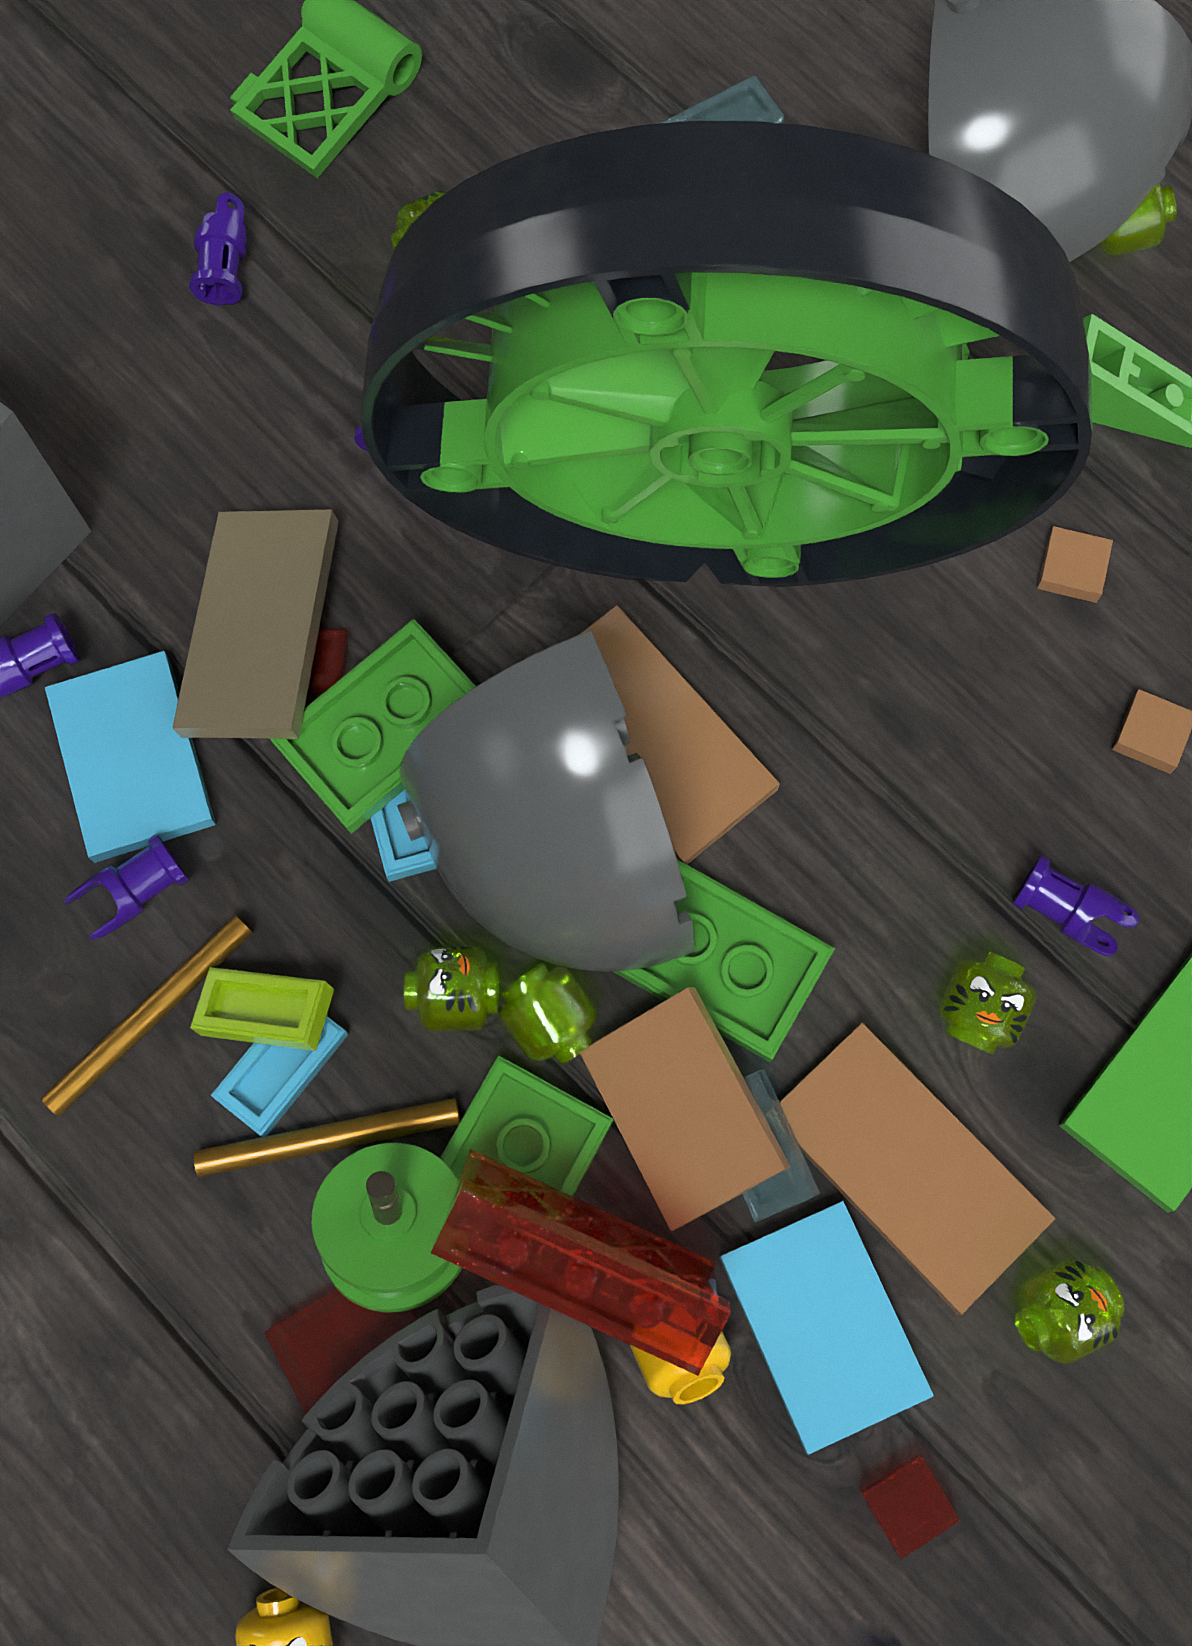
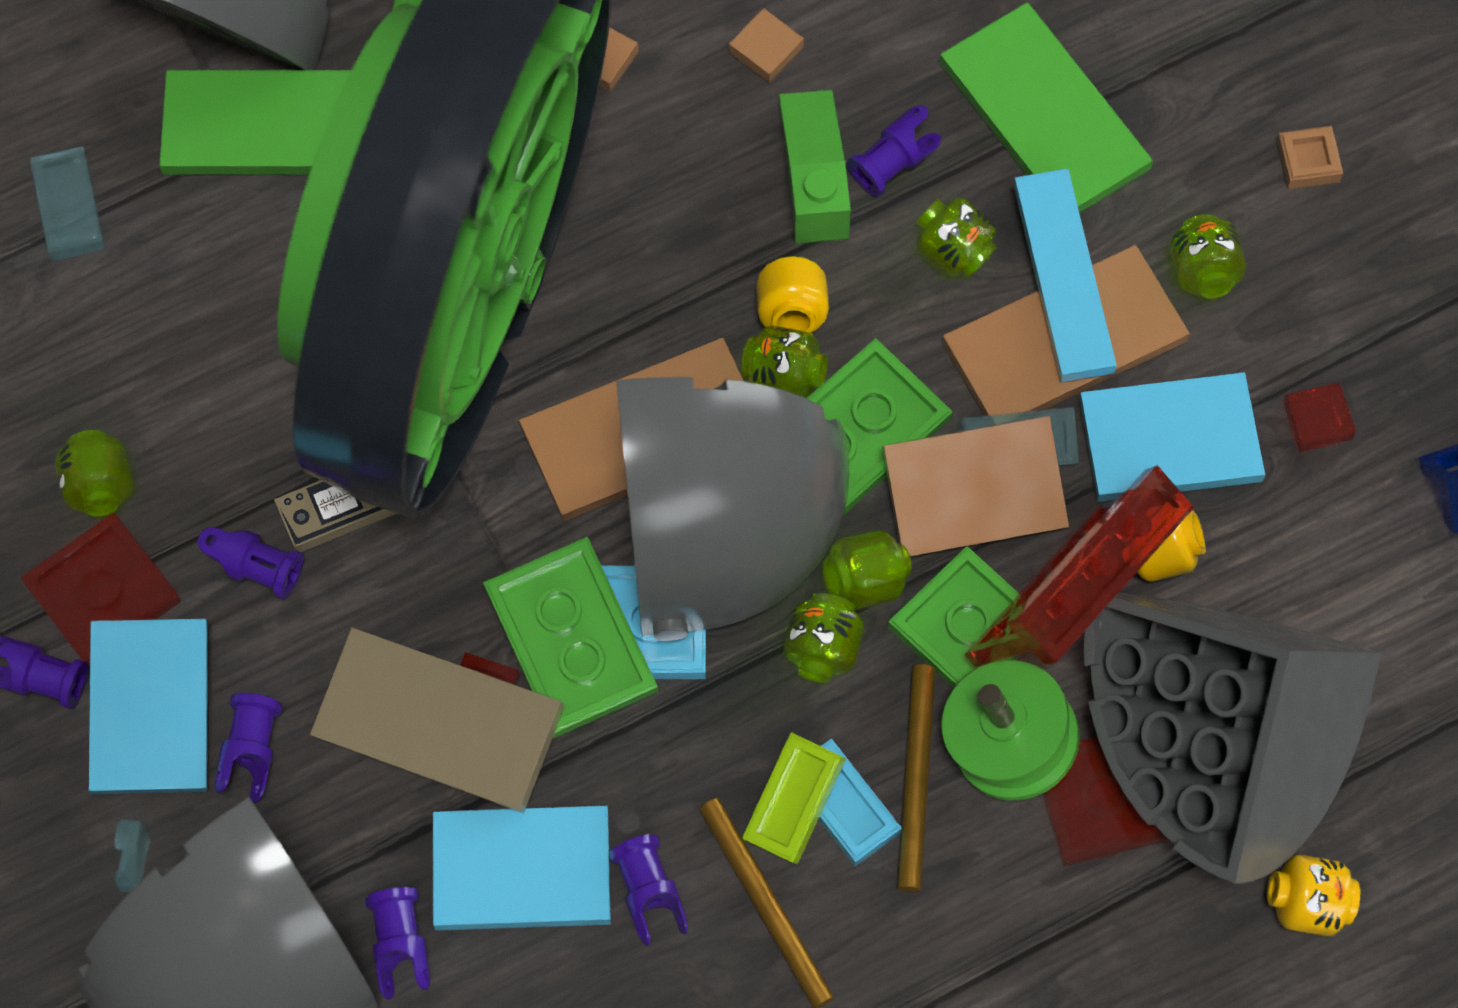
camera: 75 degrees left, 5 degrees down
none -> clear red tile [20,512,181,667]
none -> medium azure tile [89,619,208,795]
none -> clear light blue tile [115,819,150,892]
none -> dark purple piece [214,693,282,803]
none -> clear neon green head [742,325,828,398]
none -> yellow head [756,256,829,338]
none -> bright green slope [779,90,851,244]
none -> medium azure tile [1014,169,1117,383]

